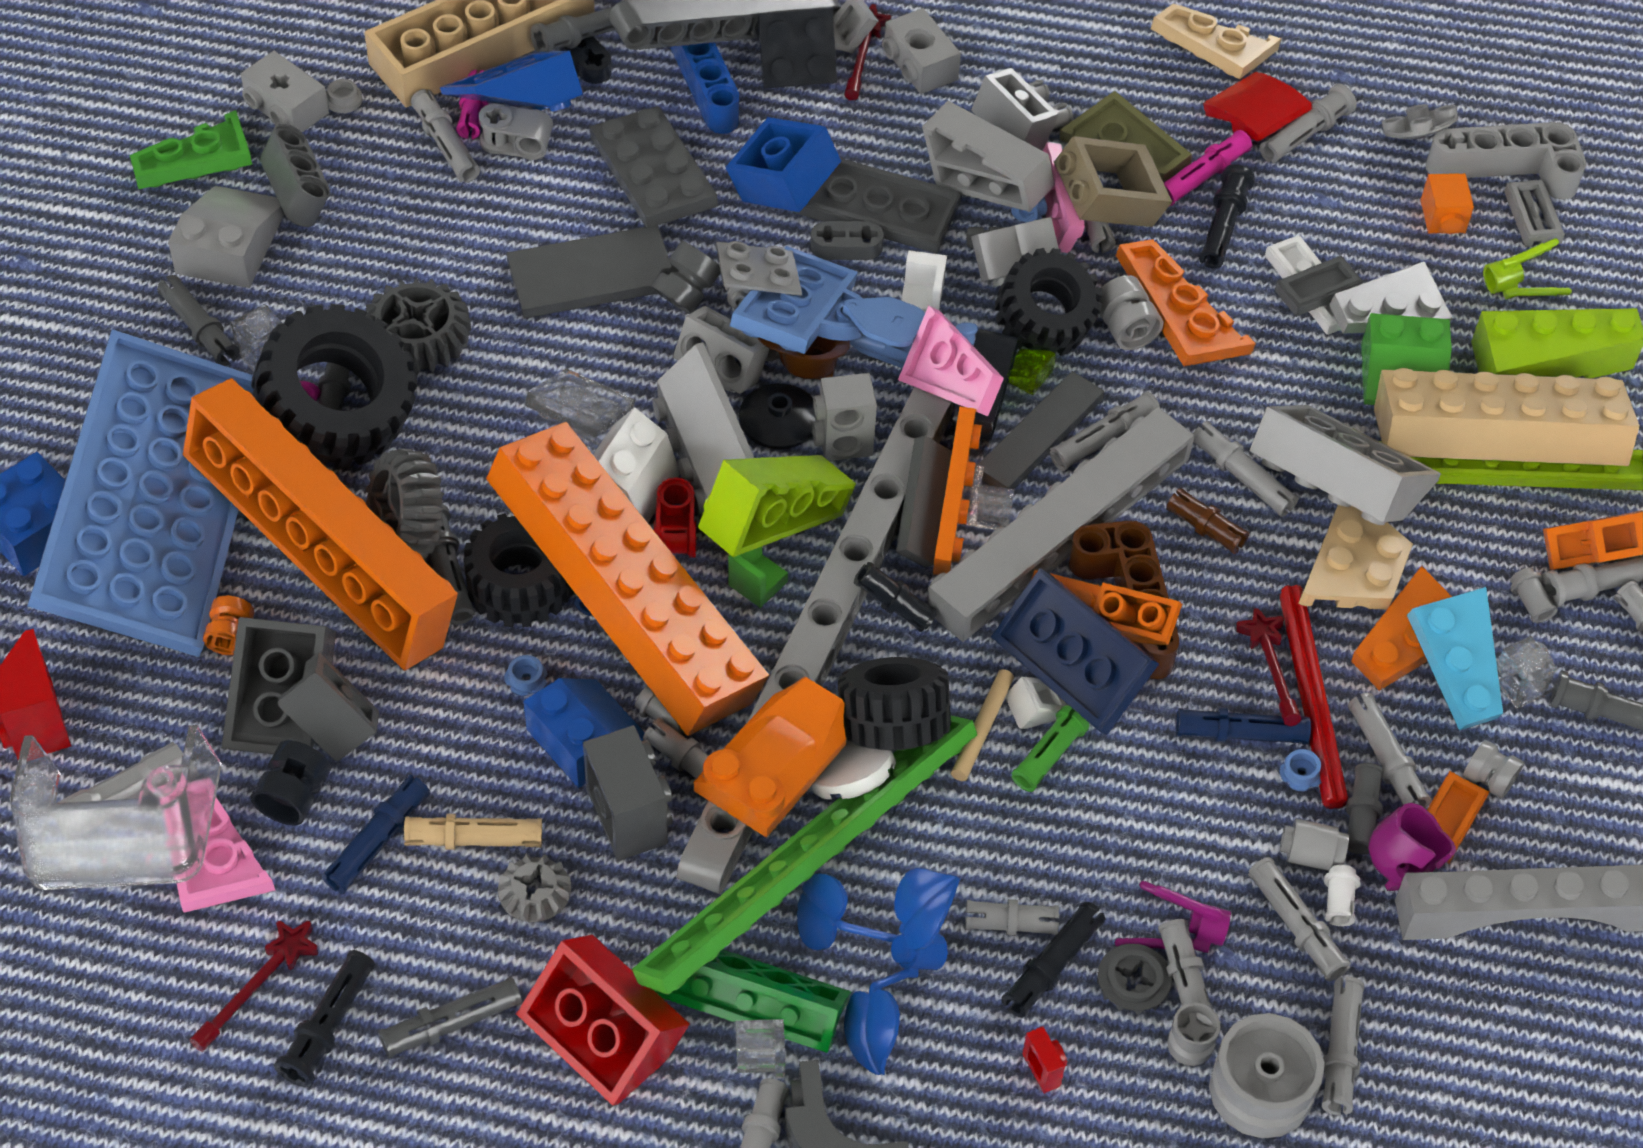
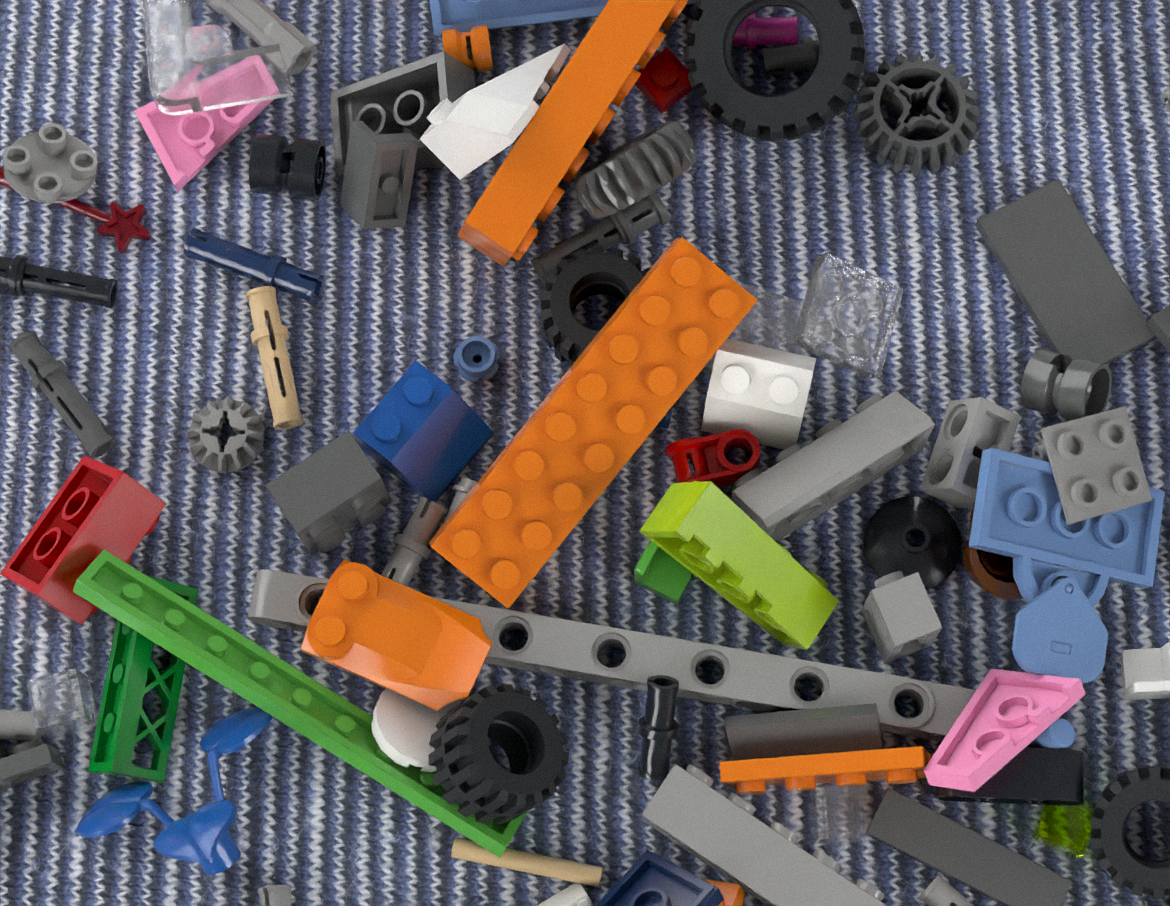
camera: 85 degrees right, 20 degrees up
none -> light grey dish [3,123,98,203]
none -> white wedge [420,43,571,180]

